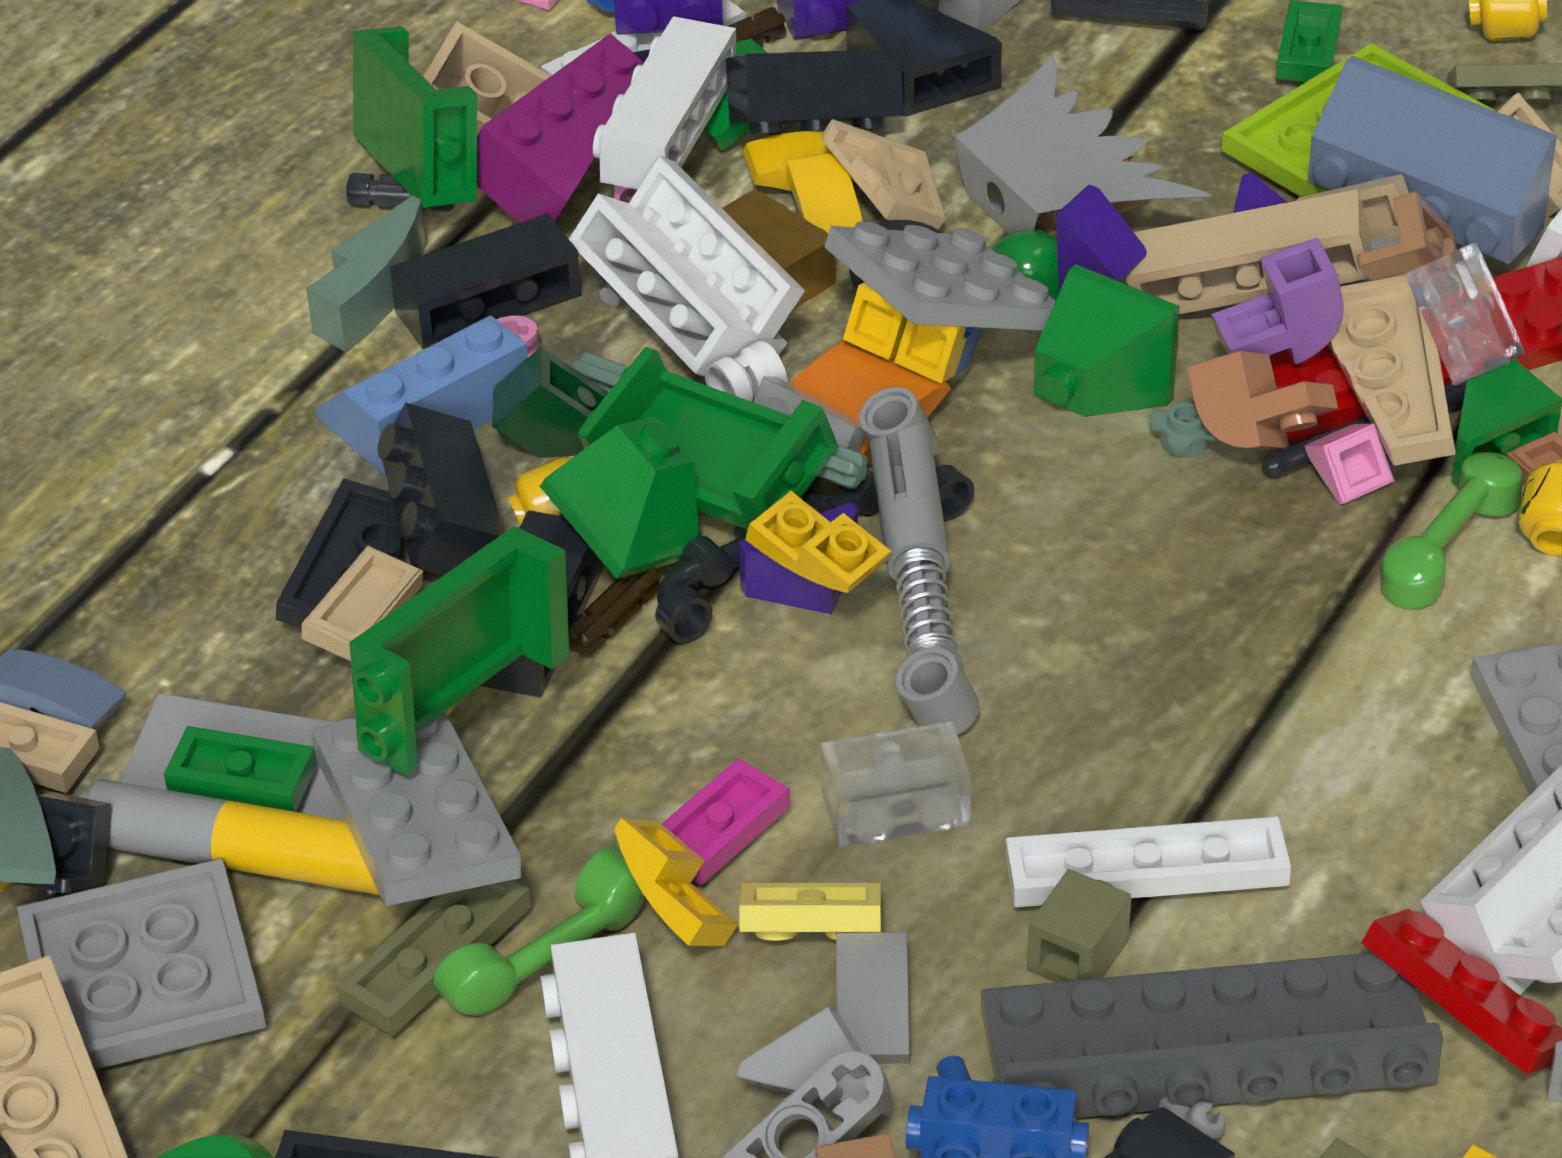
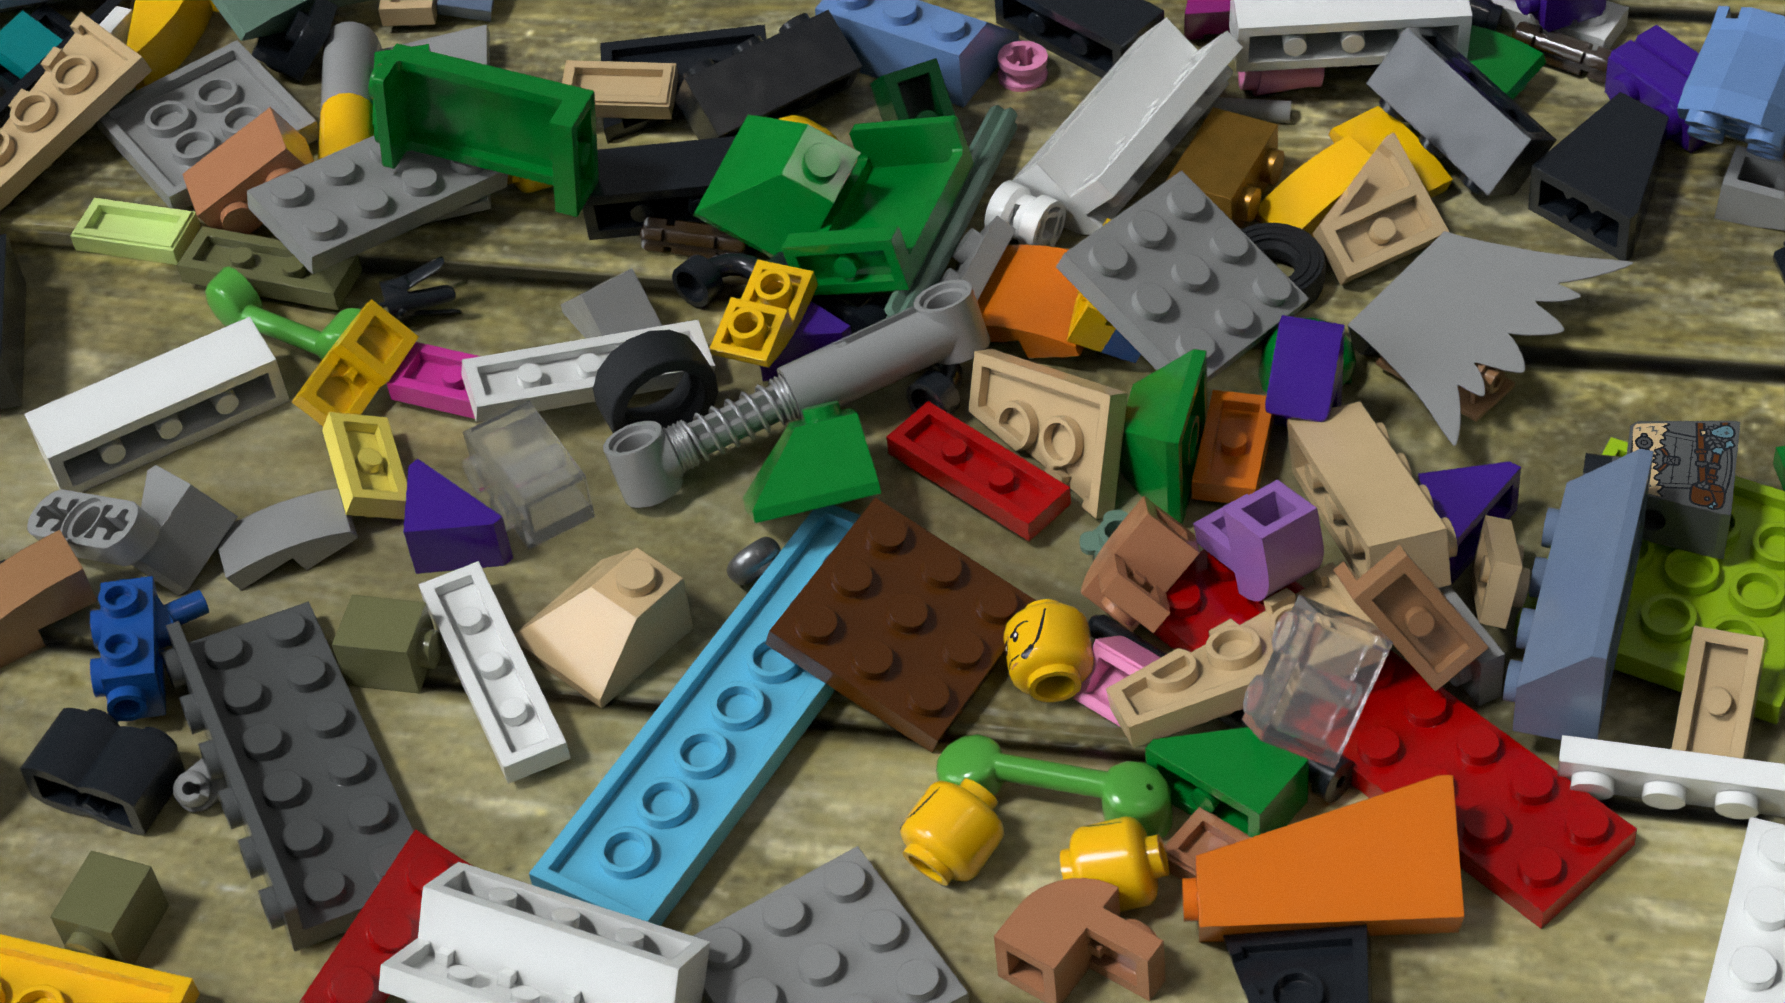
camera: 75 degrees right, 5 degrees up
none -> yellowish green tile [70,198,201,265]
none -> nougat brick [182,107,314,234]
none -> black piece [378,256,462,322]
none -> dark purple slope [403,459,513,574]
none -> white plate [461,320,715,422]
none -> tan slope [514,548,694,708]
none -> medium azure plate [529,505,861,926]
none -> light grey slope [561,268,662,338]
none -> black tyre [593,329,719,433]
none -> flat silver piece [727,537,781,585]
none -> green slope [743,401,881,523]
none -> reddish brown plate [765,497,1037,753]
none -> red plate [886,401,1071,542]
none -> yellow head [900,778,1004,886]
none -> tan wing [968,349,1128,519]
none -> yellow head [1003,599,1094,702]
none -> dark grey torso [1583,421,1740,559]

